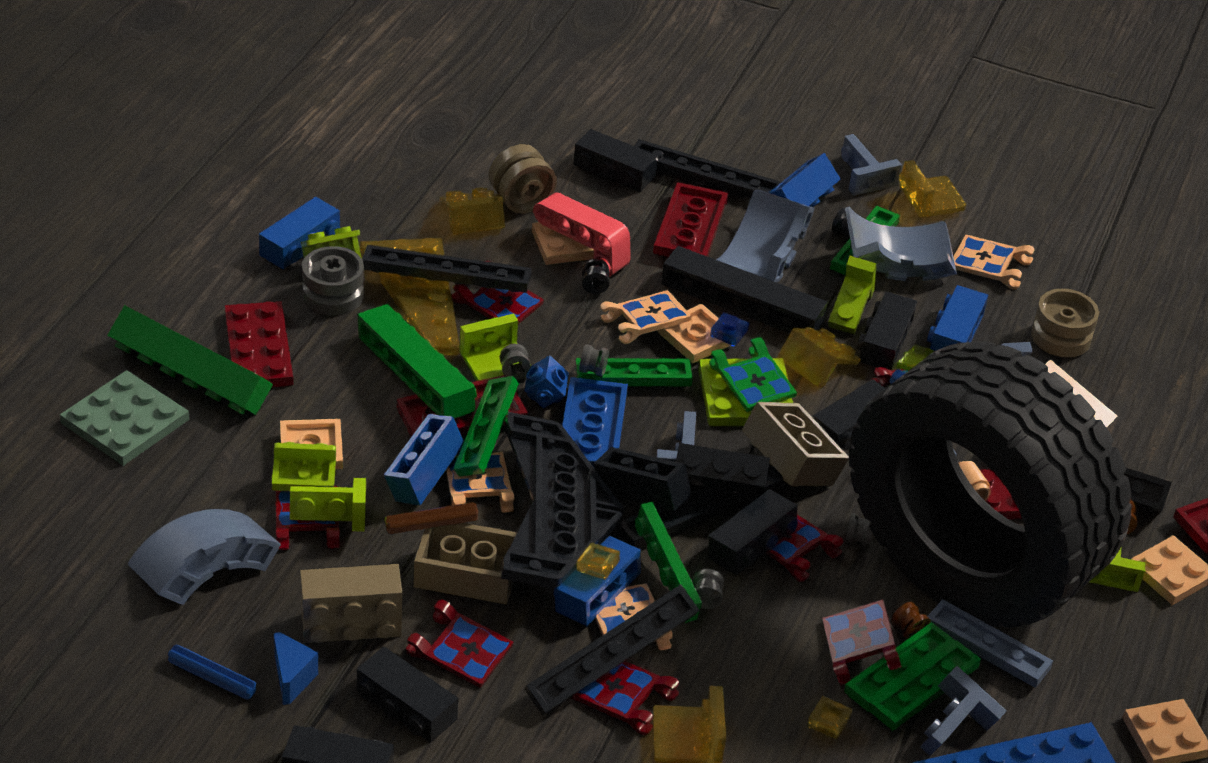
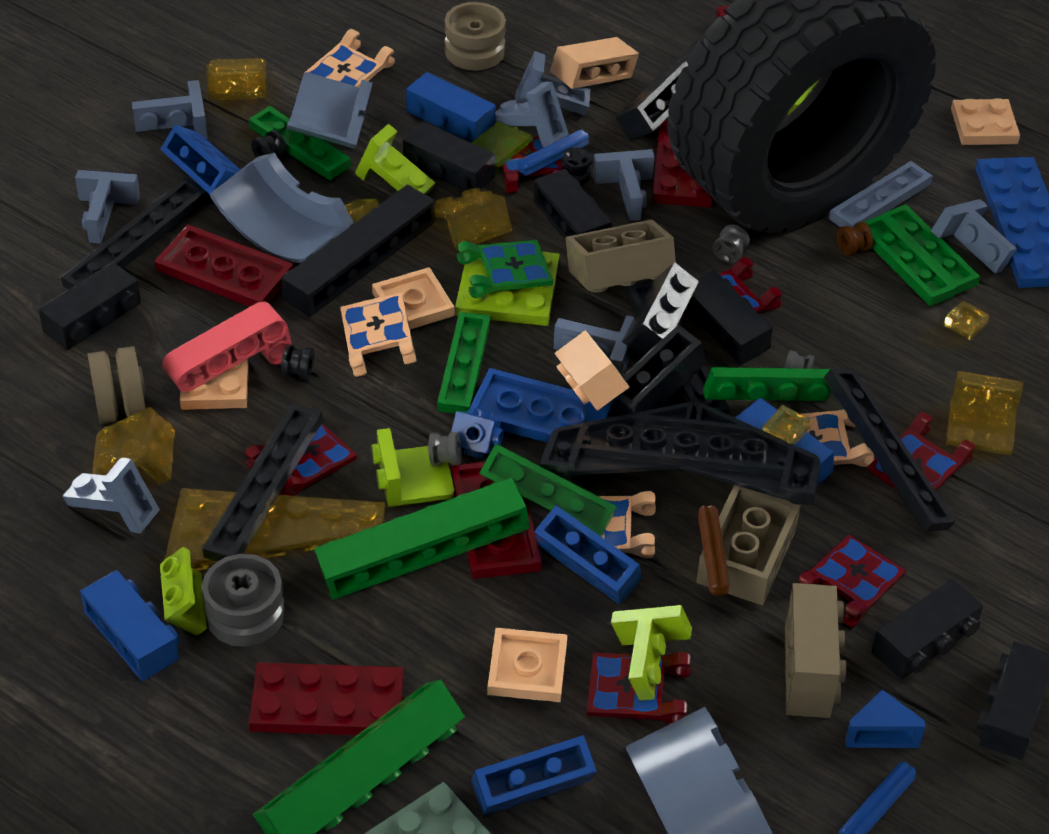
camera: 75 degrees left, 5 degrees up
lime bracket [272,442,336,491] -> none
dark grey wheel [579,344,609,377] -> none
clear blue plate [710,313,749,346] -> none
flag [822,600,902,685] -> none
none -> sand blue bracket [63,458,160,533]
none -> sand blue bracket [75,170,140,243]
none -> clear yellow plate [345,199,379,223]
none -> blue brick [471,735,597,817]
none -> light nougat brick [555,330,629,411]

